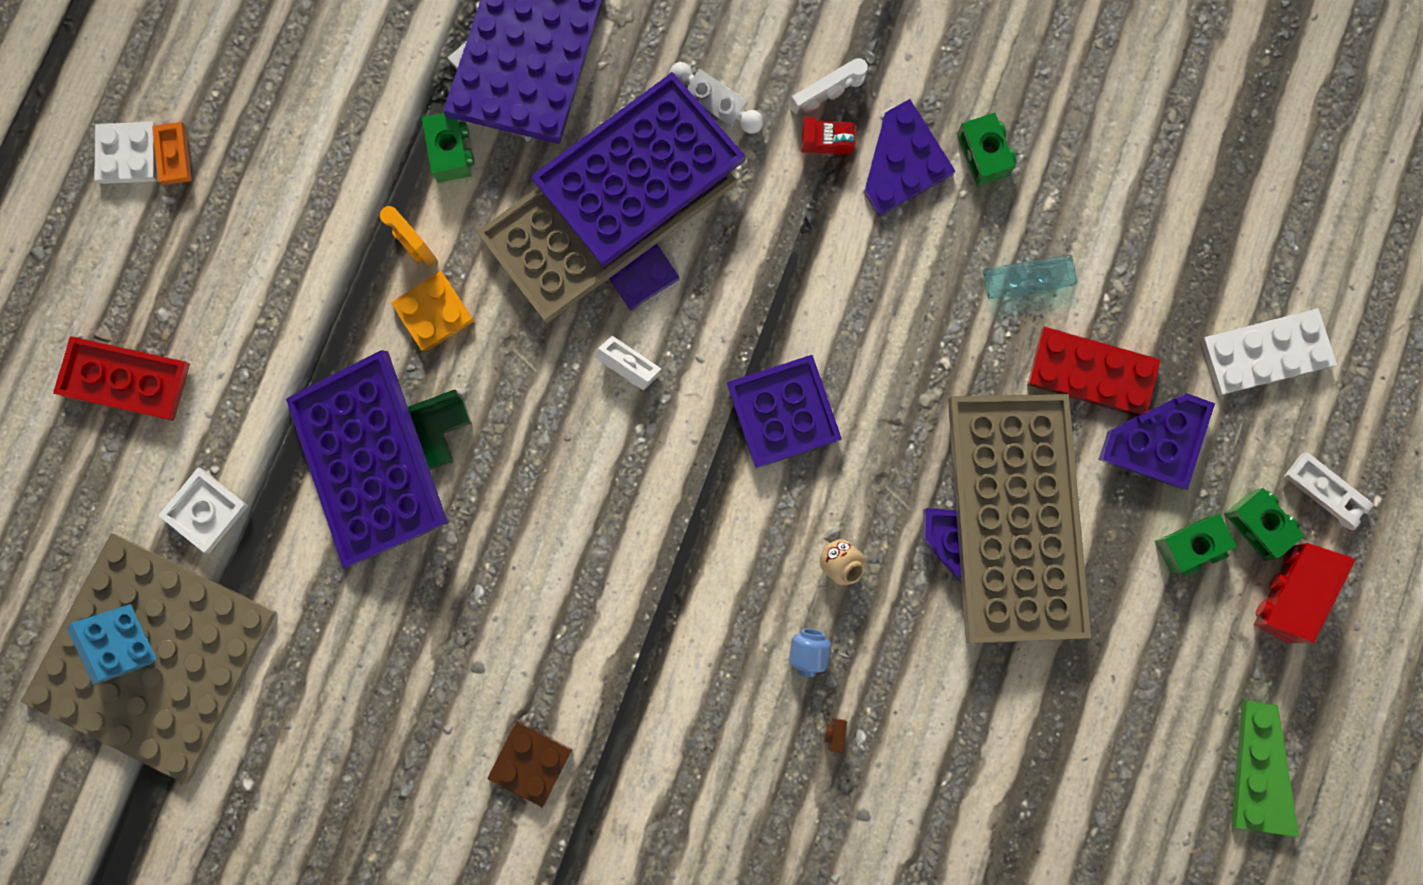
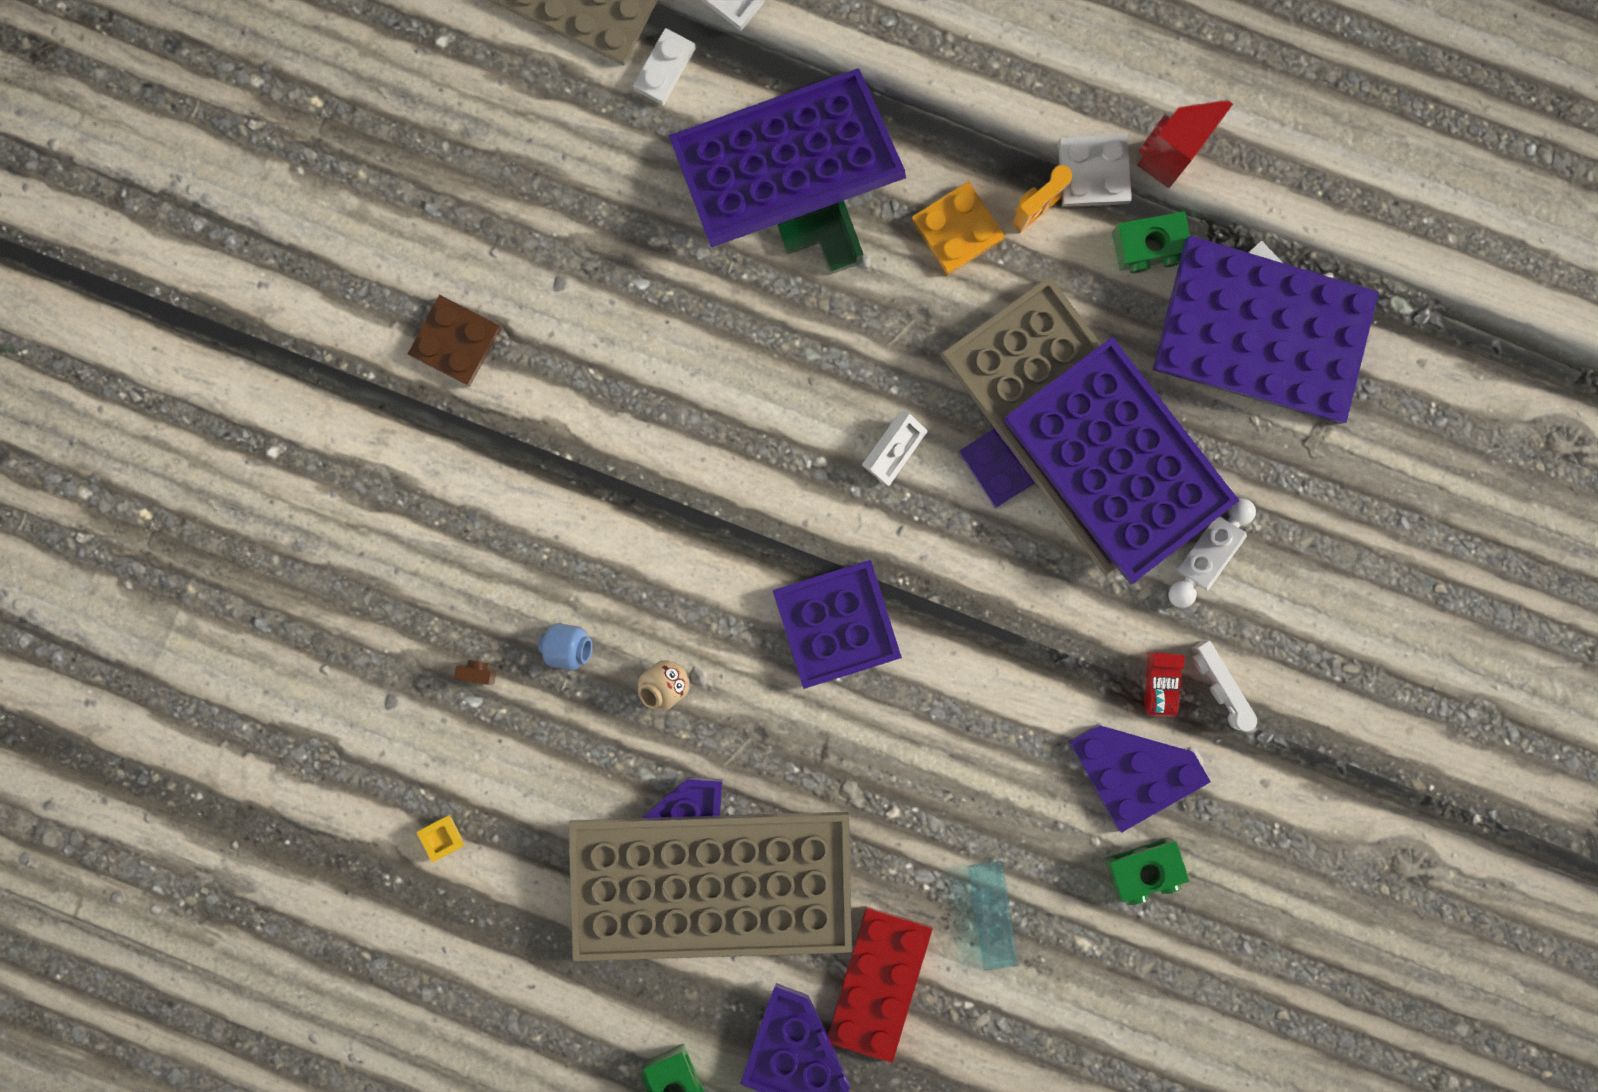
camera: 90 degrees right, 5 degrees up
none -> yellow plate [416,815,465,863]
none -> white plate [633,28,695,106]
none -> white plate [1058,134,1132,207]
none -> red slope [1137,100,1233,188]

